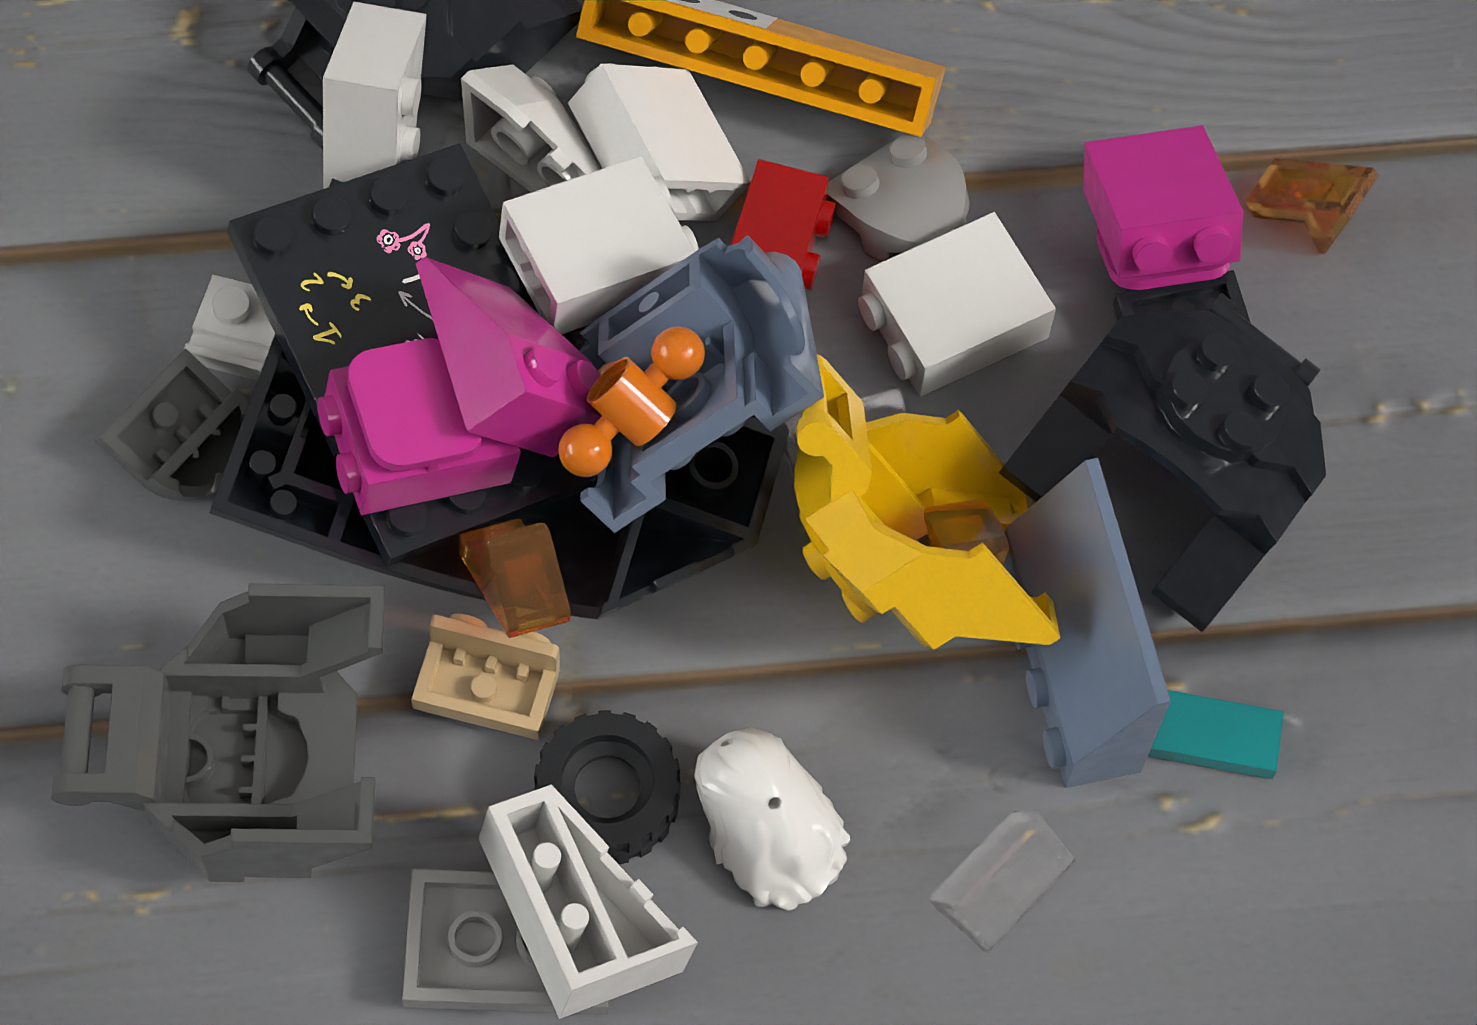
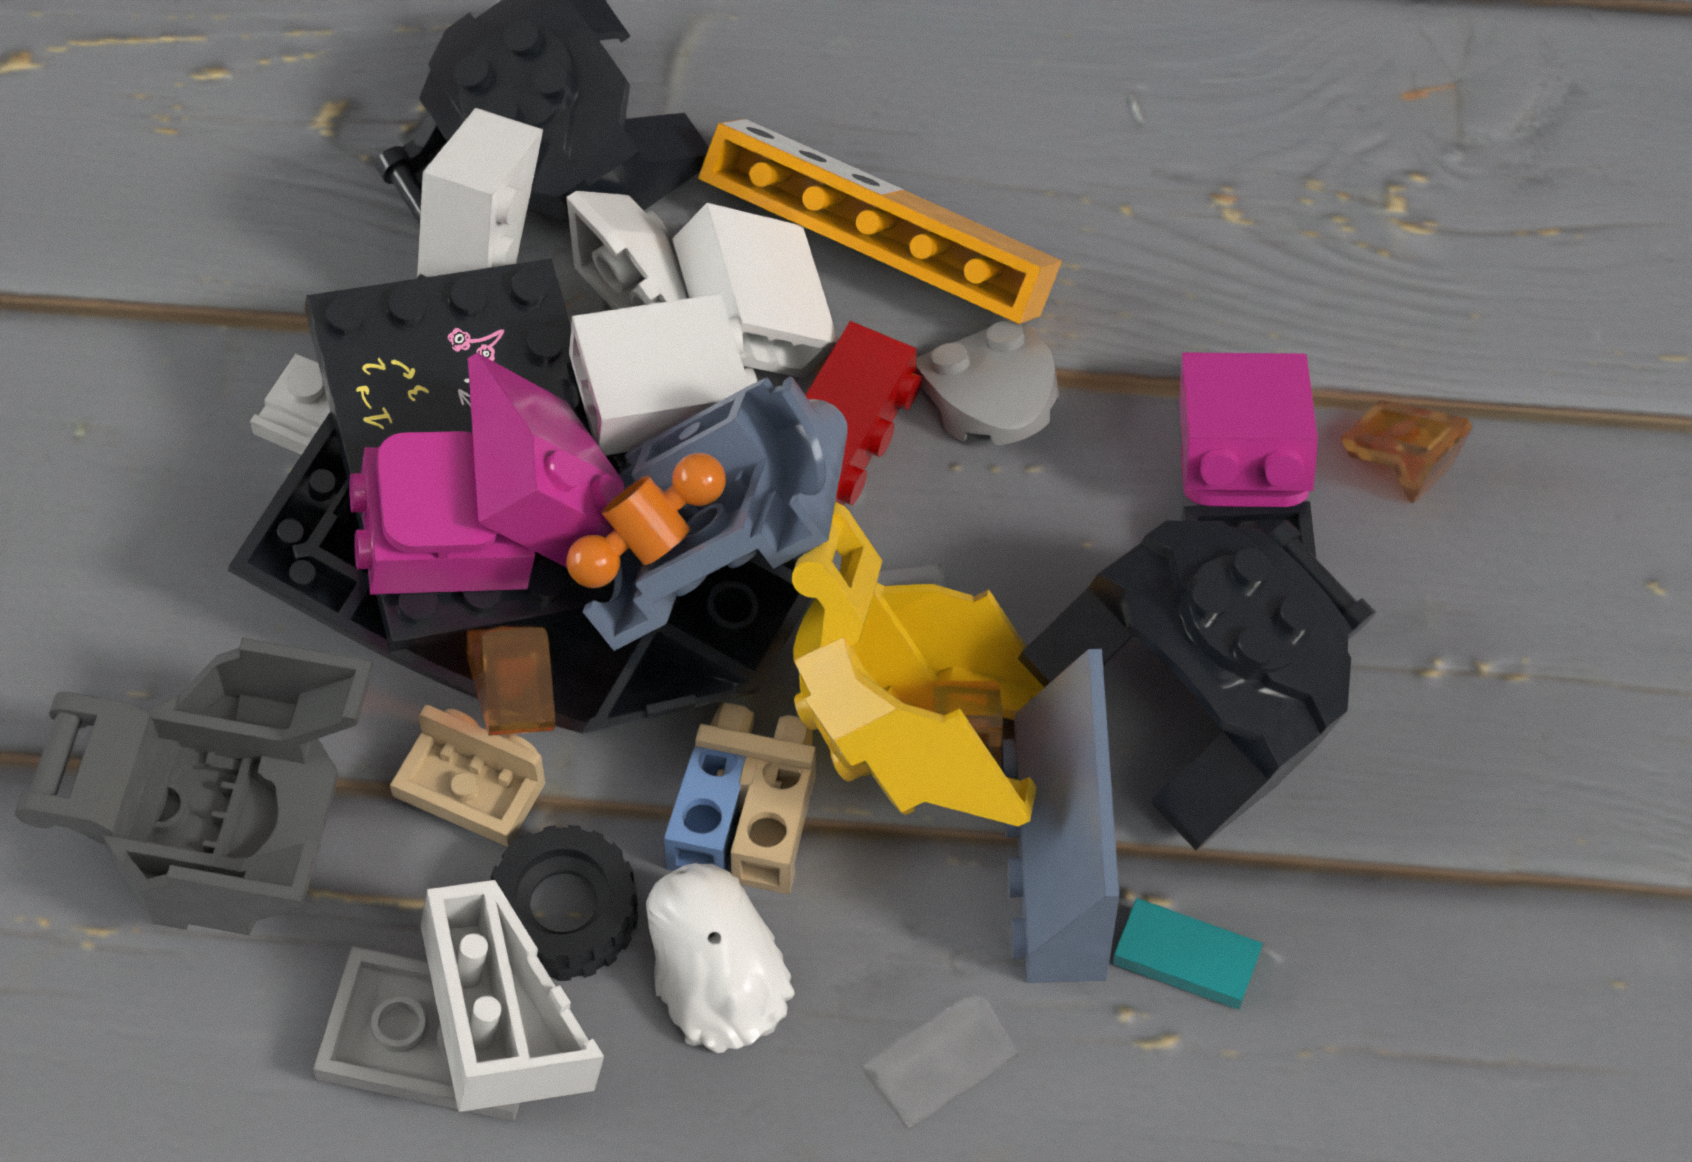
camera: 15 degrees right, 5 degrees down
dark grey slope [95,348,249,501] -> none
white brick [858,212,1056,397] -> none
none -> tan hips [664,702,816,895]

